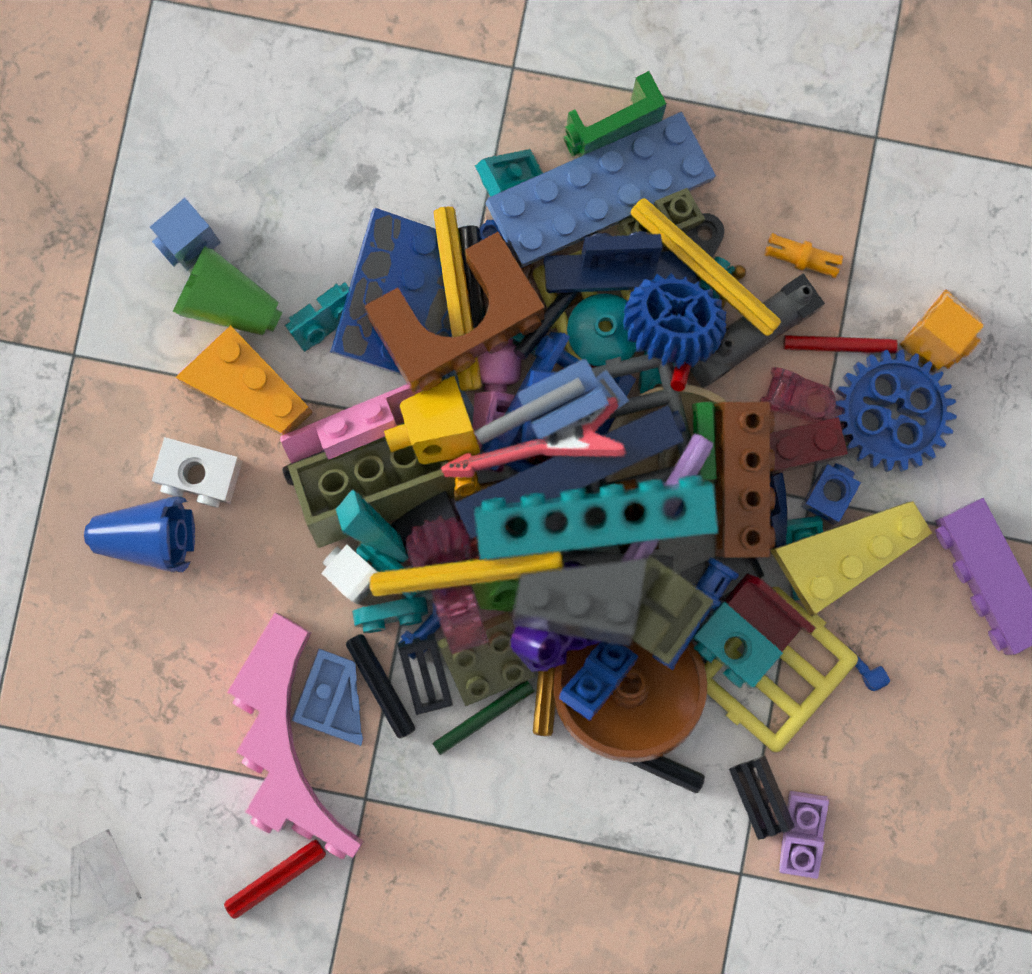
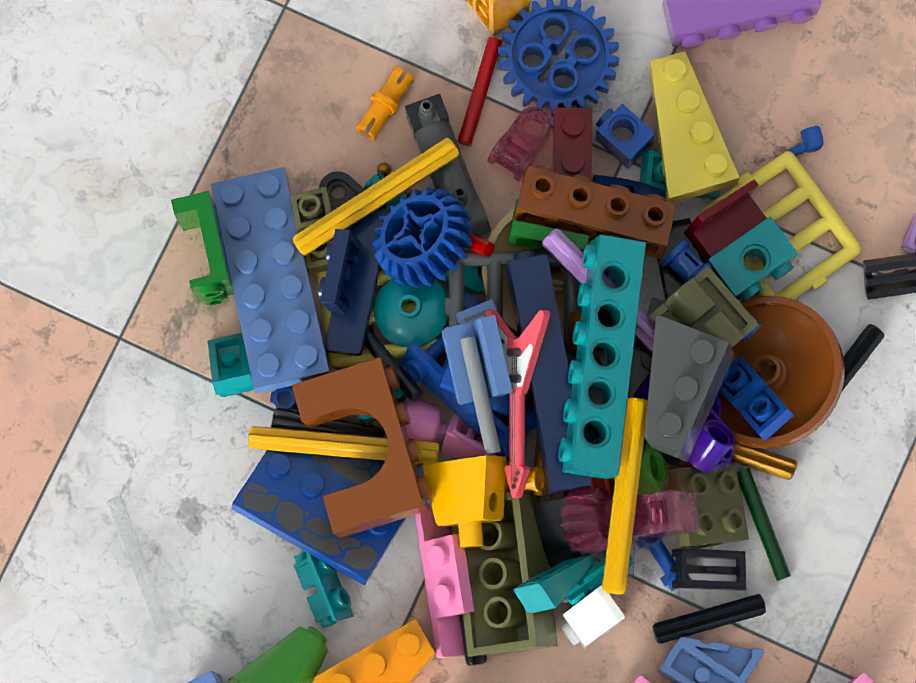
camera: 70 degrees left, 5 degrees down
teal plate [352,597,428,633] -> none

